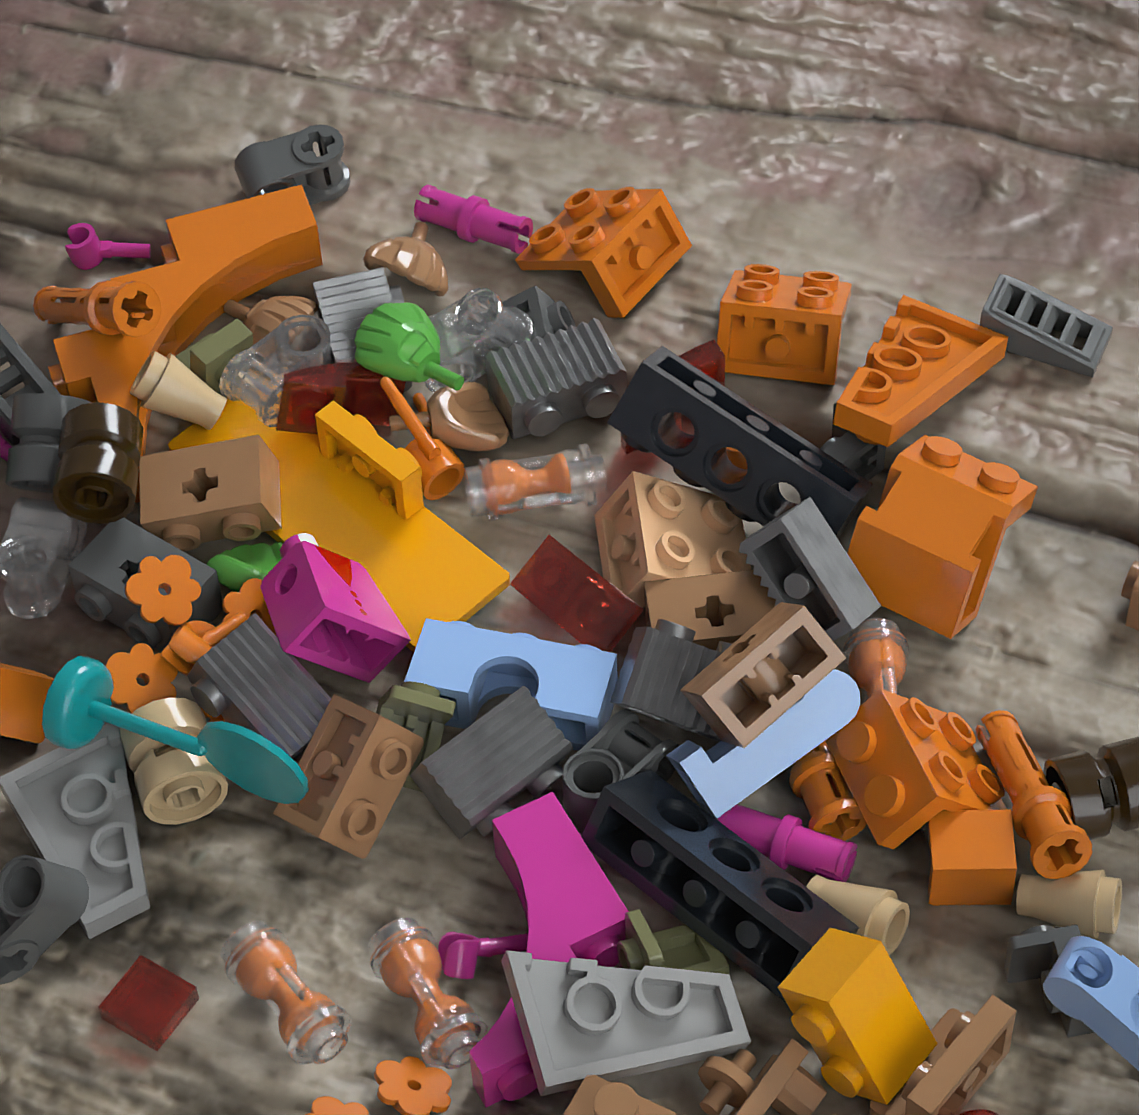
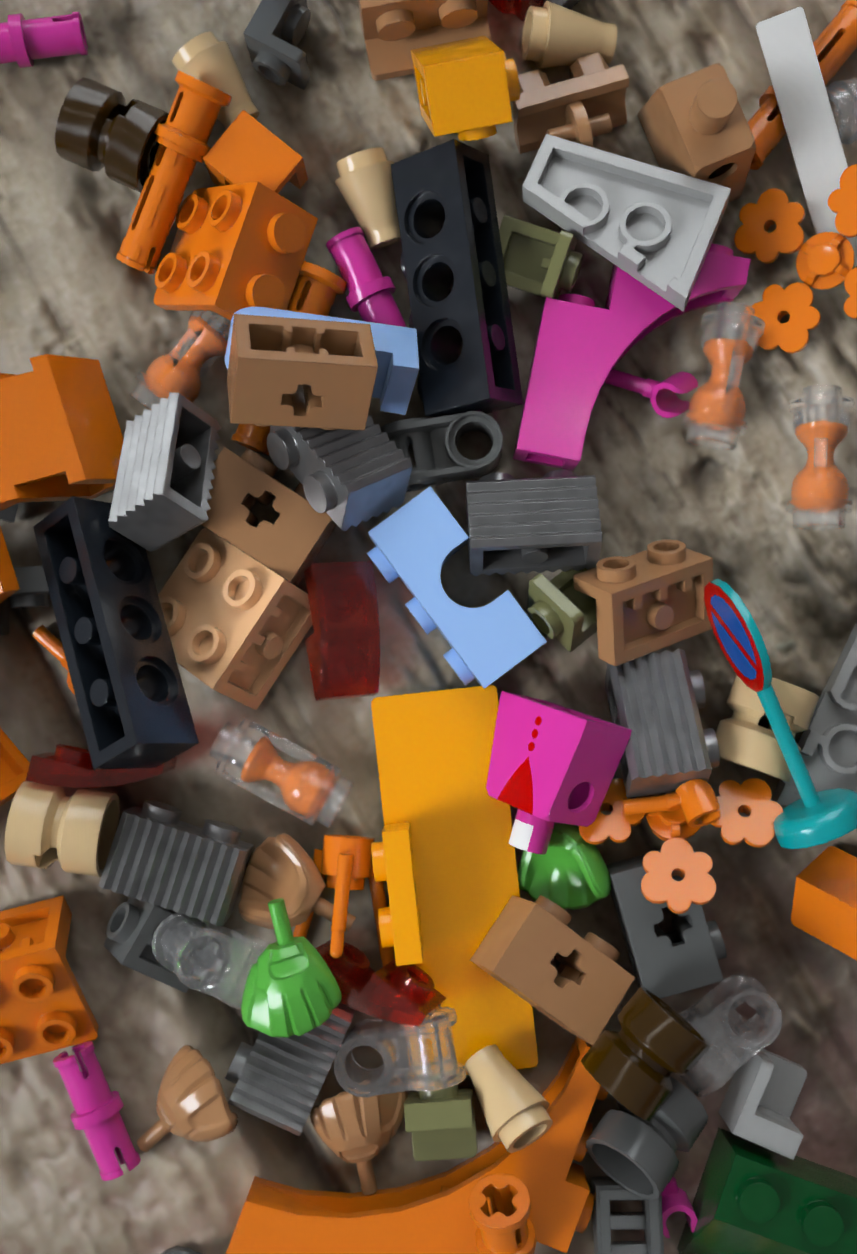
camera: 140 degrees left, 35 degrees up
none -> tan wheel [5,781,120,877]

